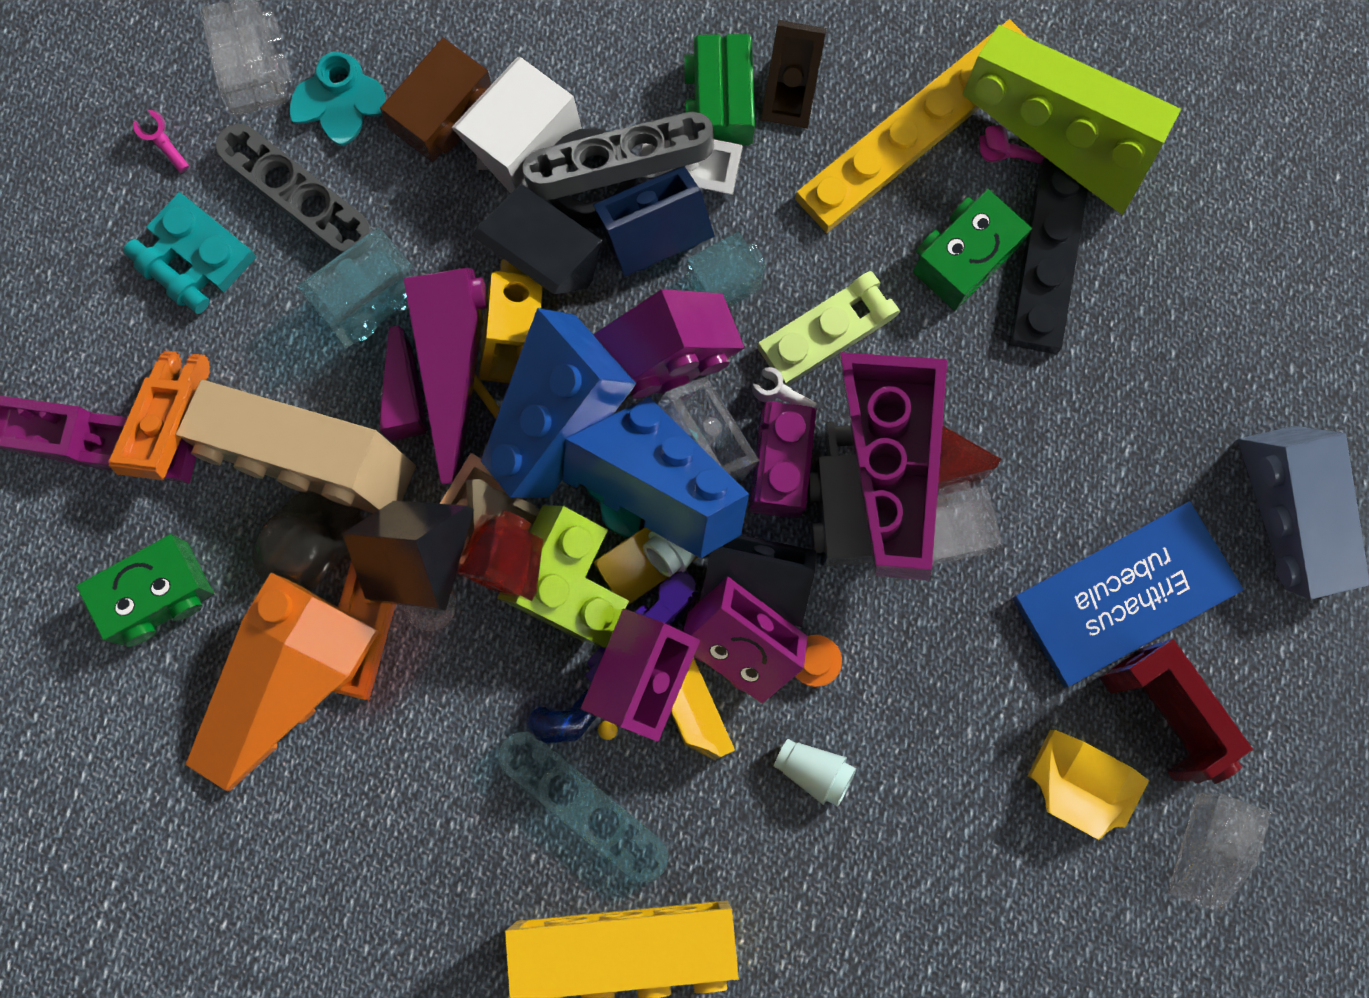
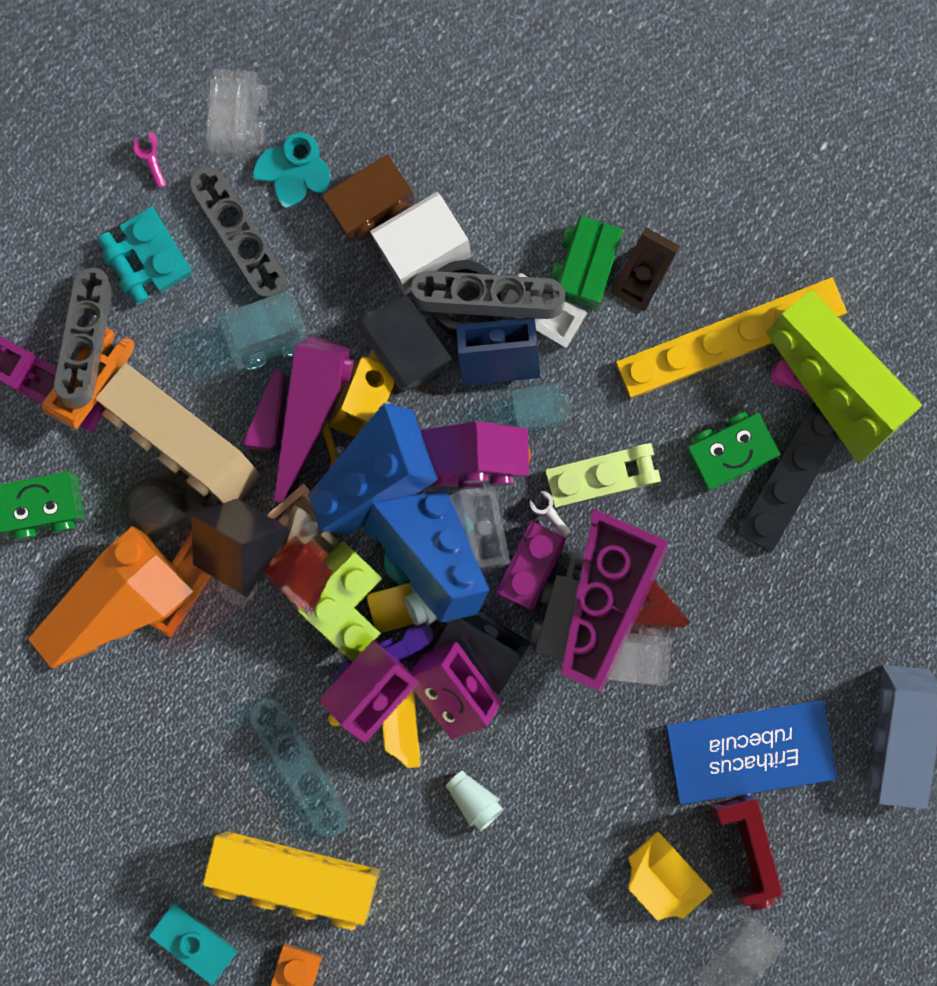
camera: 25 degrees right, 5 degrees up
clear blue arm [527,689,597,744] -> none
orange plate [795,635,842,687] -> none
none -> dark grey beam [54,268,112,409]

